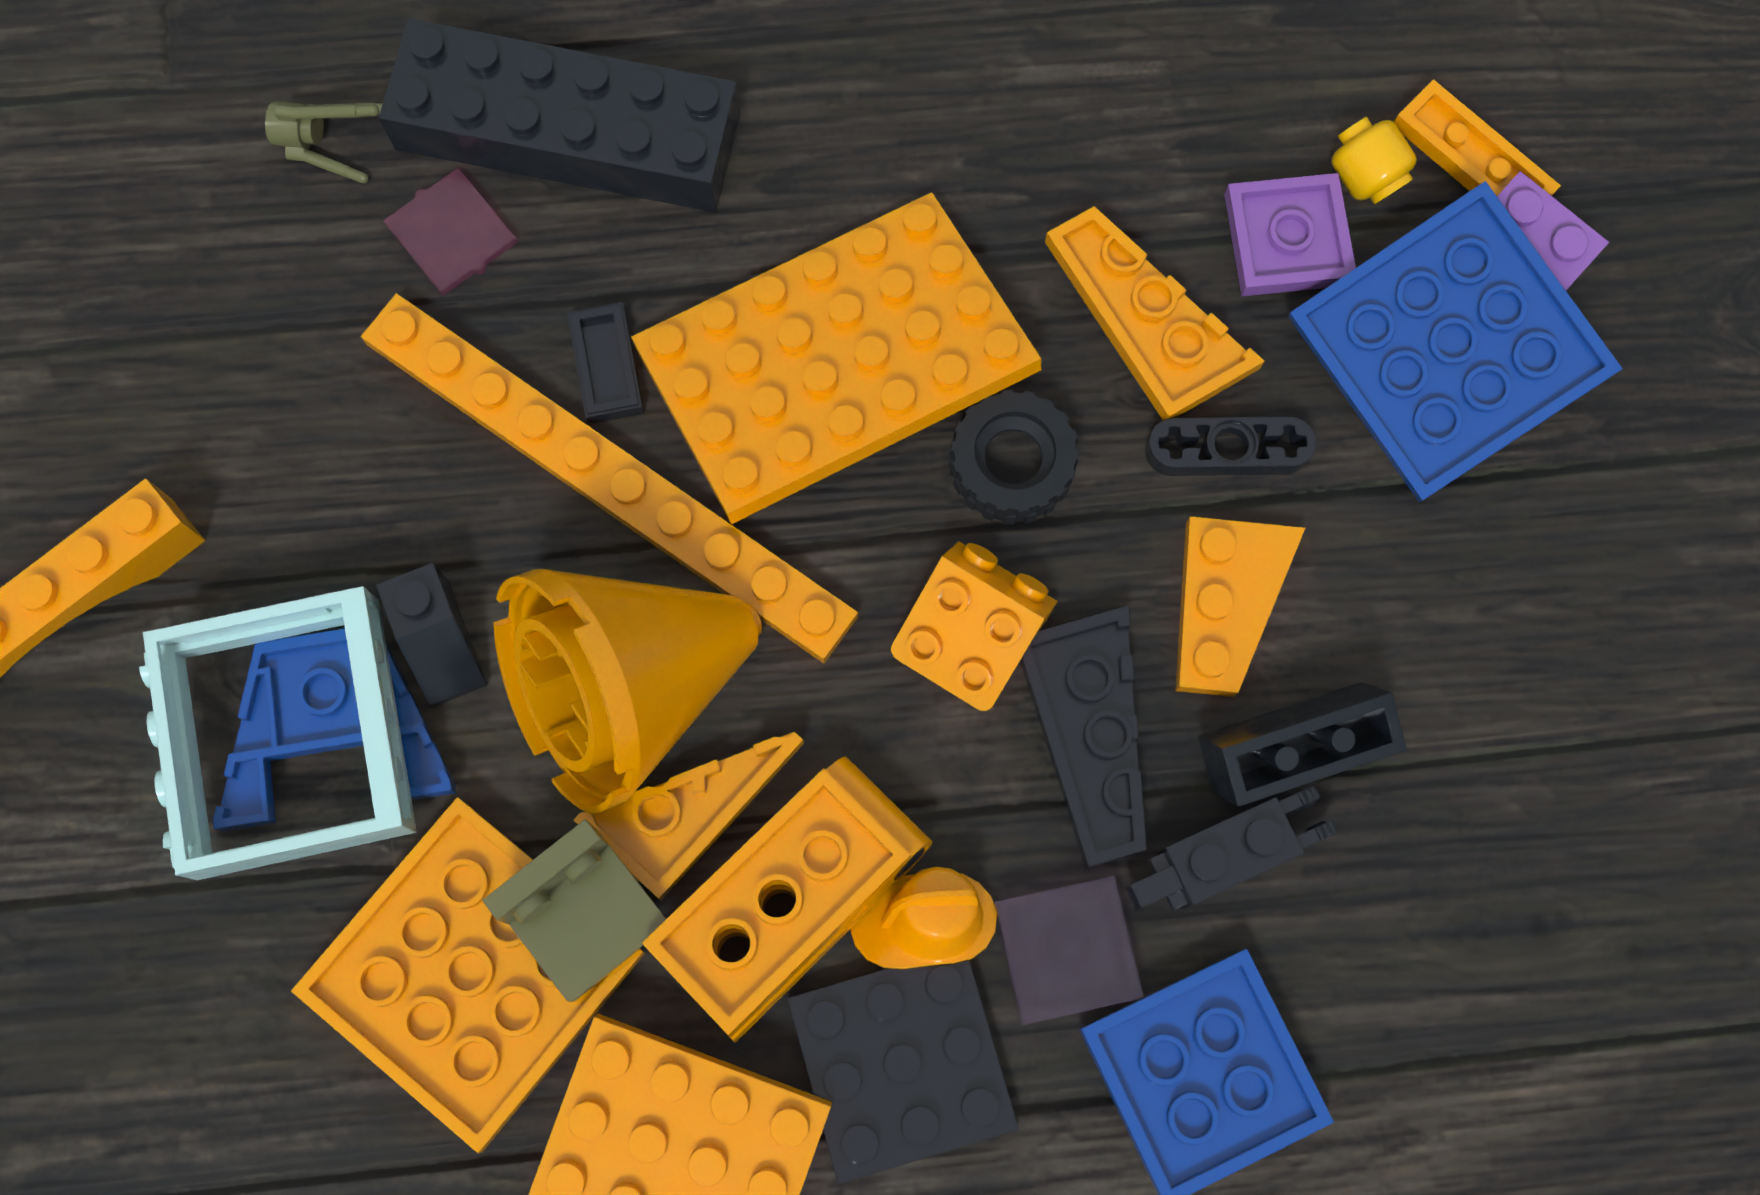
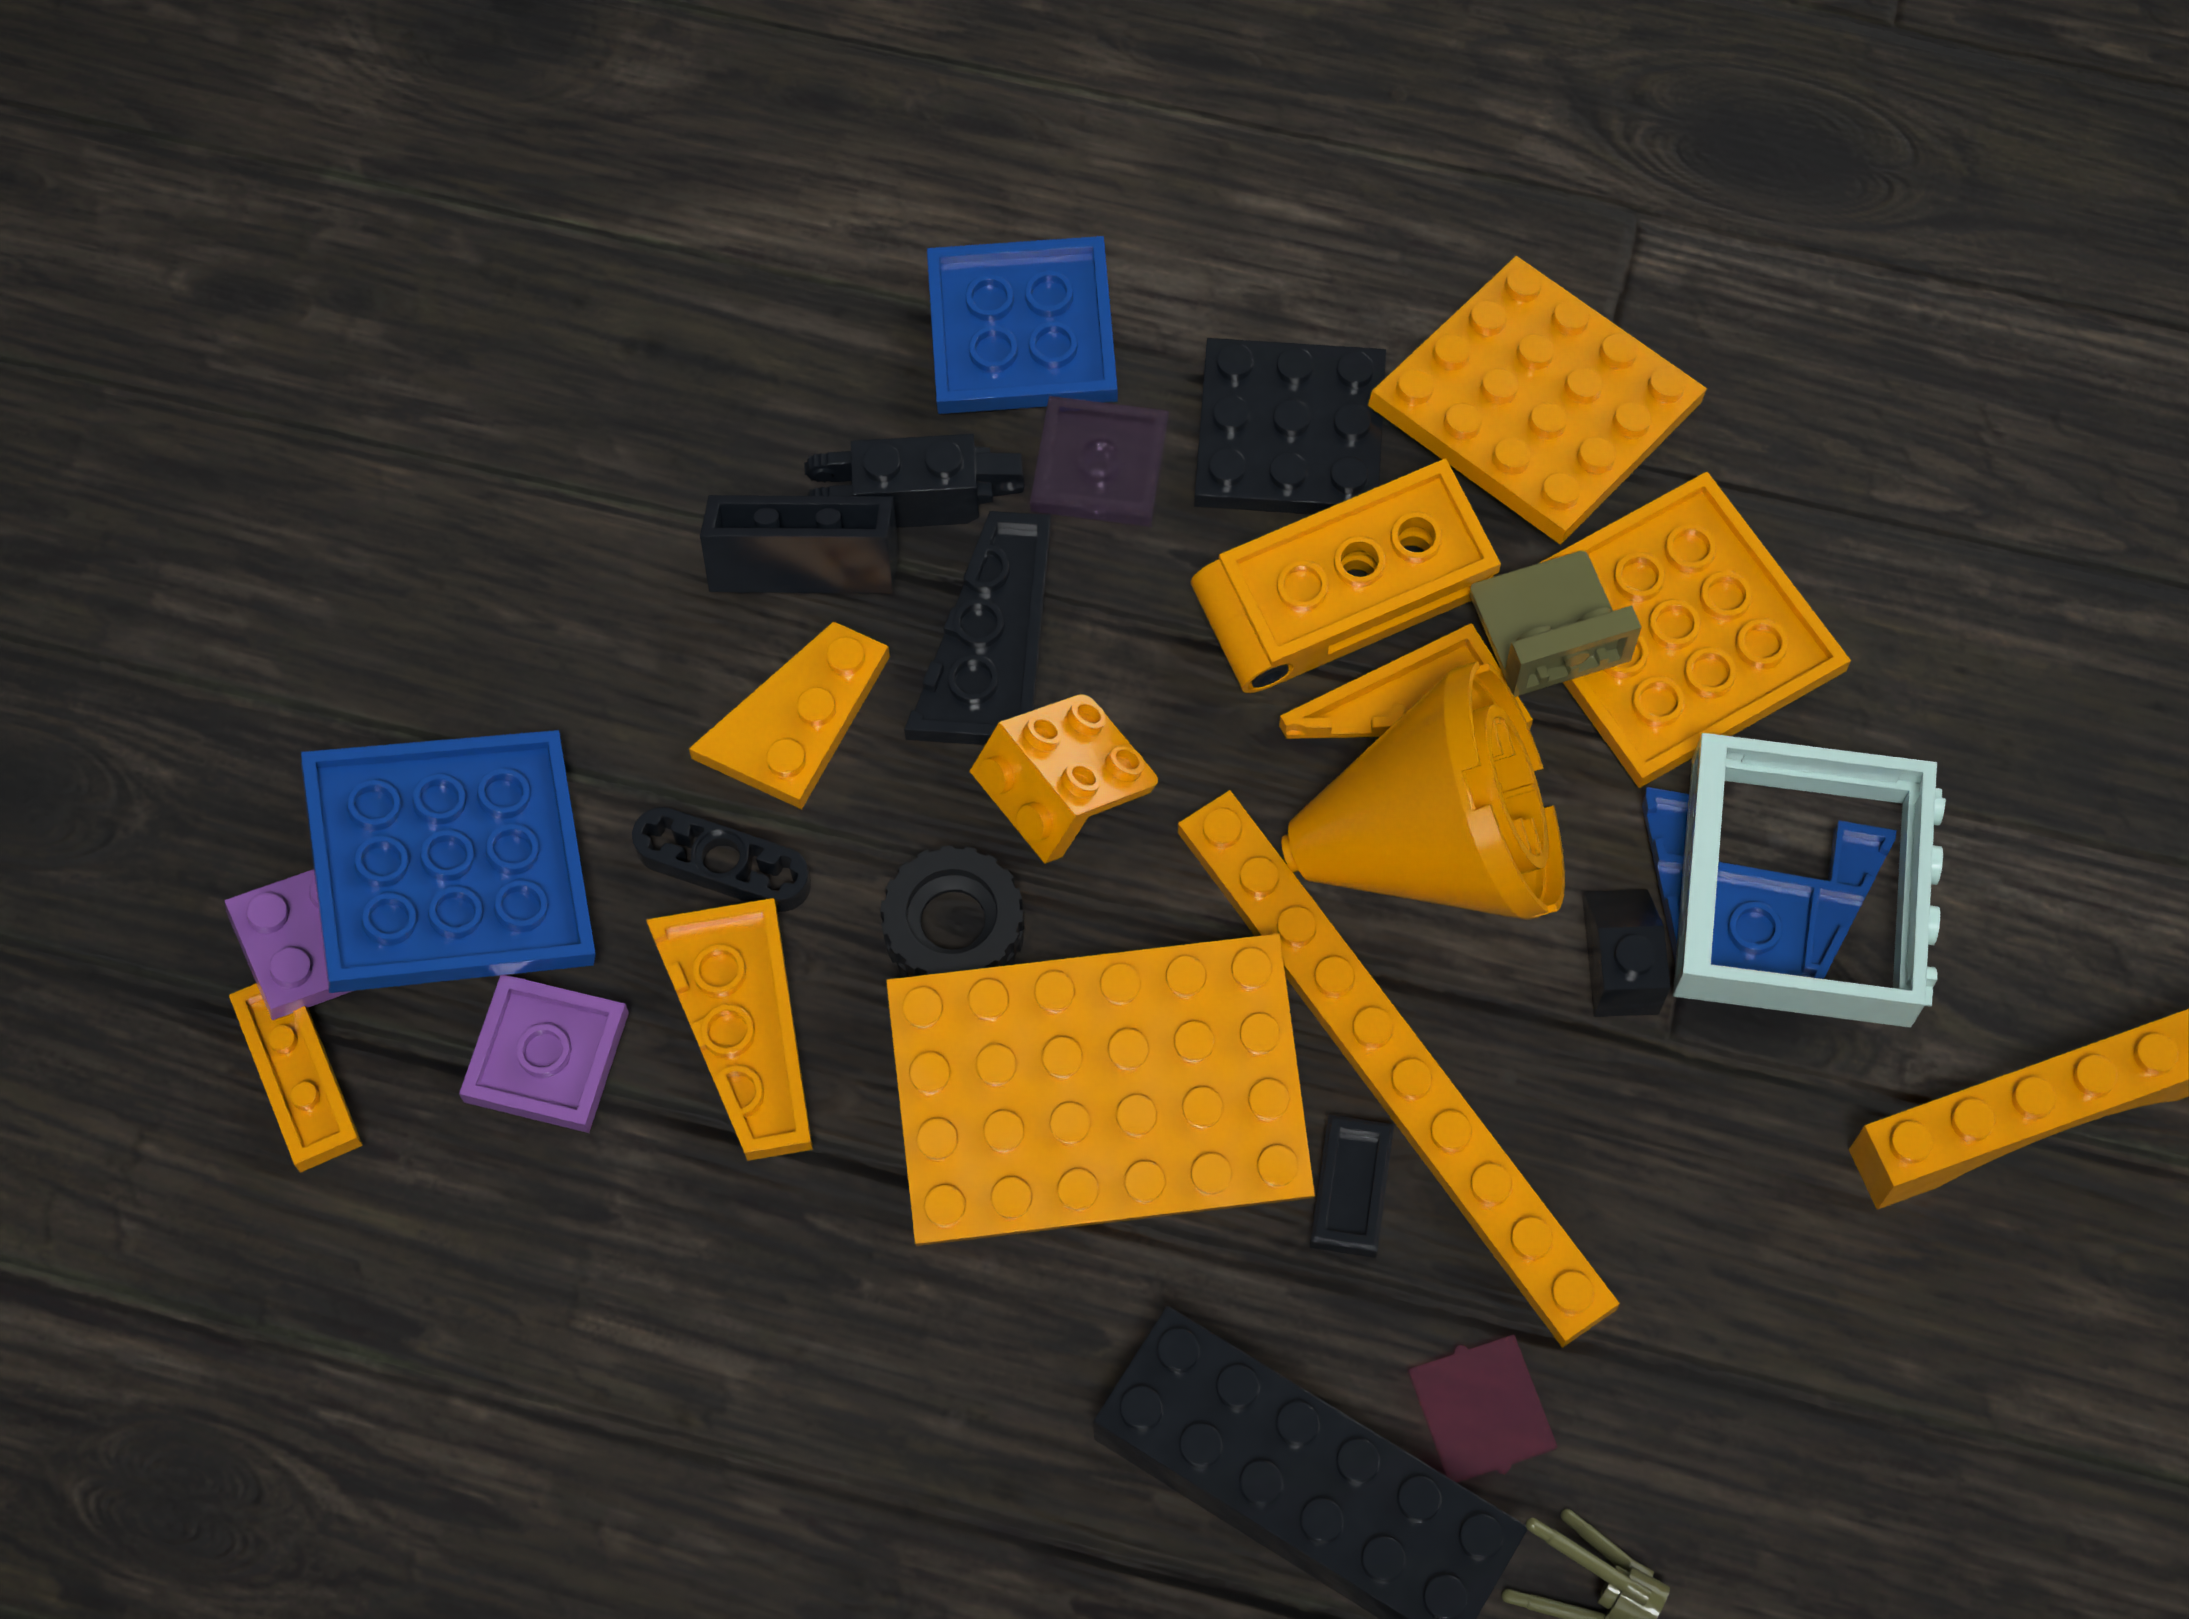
camera: 155 degrees left, 10 degrees down
light orange piece [850,866,997,969] -> none
yellow head [1331,117,1417,205] -> none

